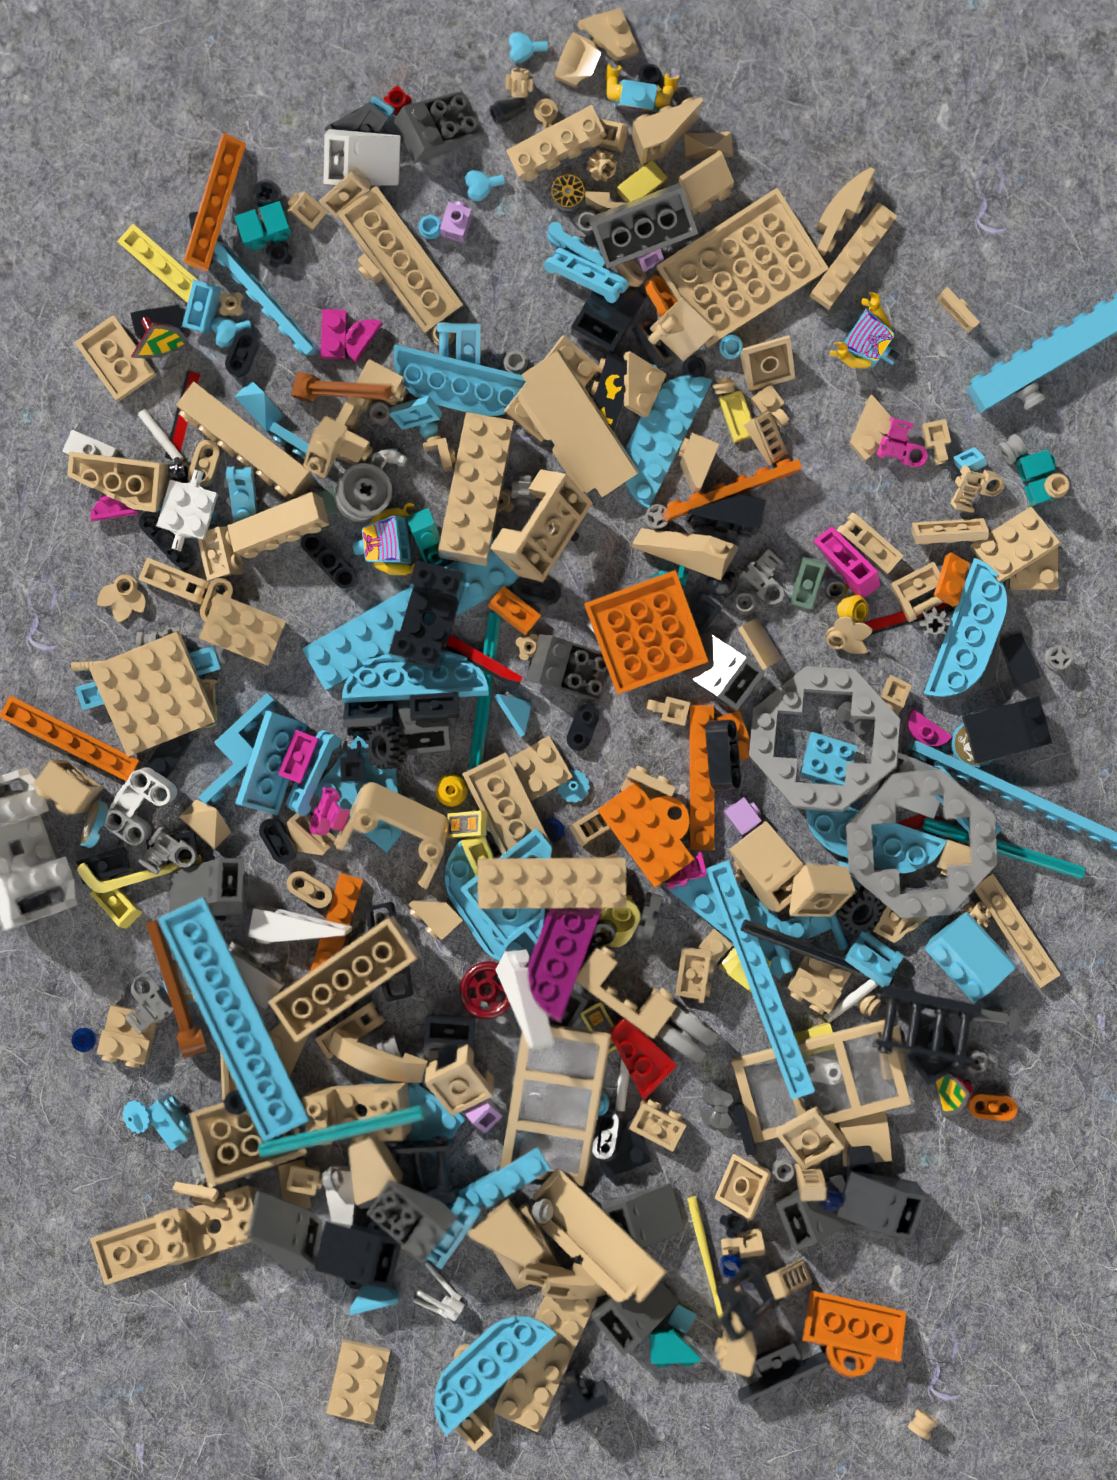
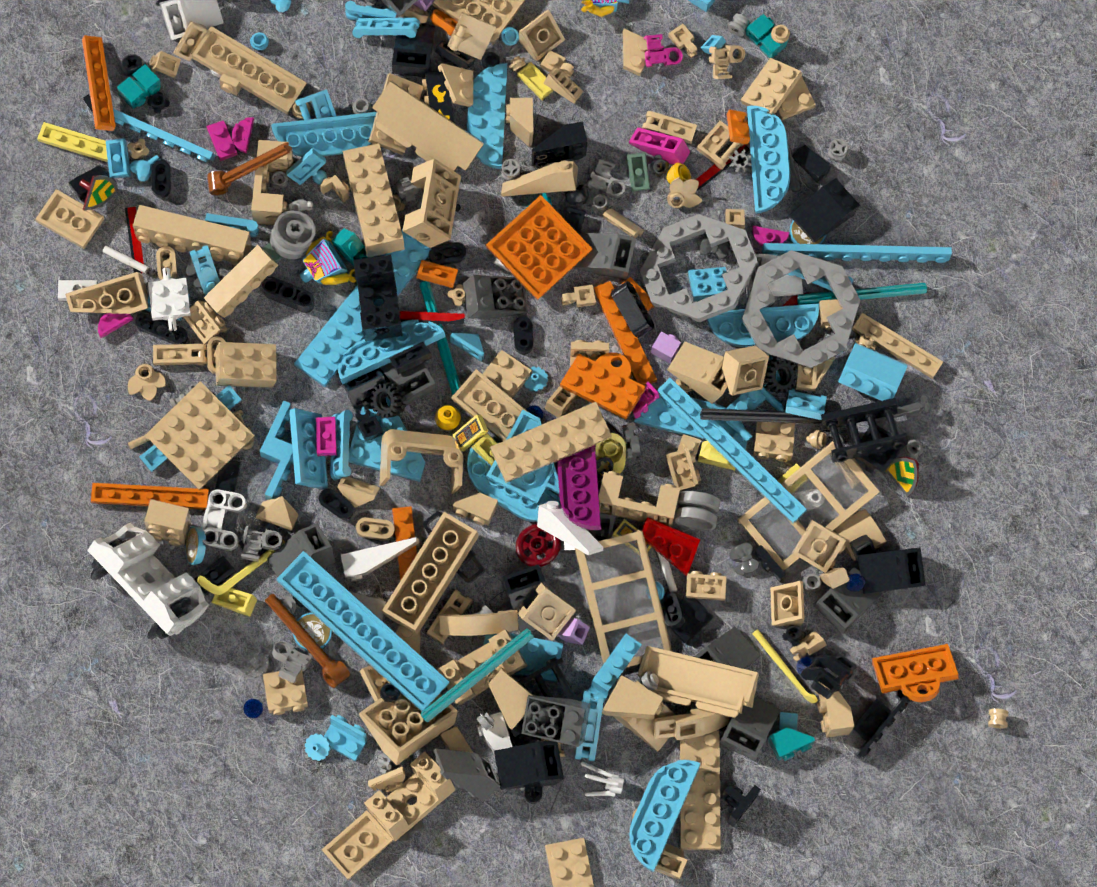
camera: 30 degrees left, 15 degrees down
black plate [169,457,189,483] -> none
medium azure slope [234,381,285,432] -> none
tan bracket [286,1164,323,1196] -> none
tan slope [303,416,348,479] -> none
dark pink piece [310,787,350,836] -> none
medium azure slope [349,1284,400,1315] -> none
lavender brick [440,201,473,243] -> none
orange plate [662,458,802,522] -> none
tan slope [766,1259,812,1299] -> none
white piece [824,979,878,1023] -> none
tan plate [911,518,989,545] -> none
orange plate [967,1093,1018,1121] -> none

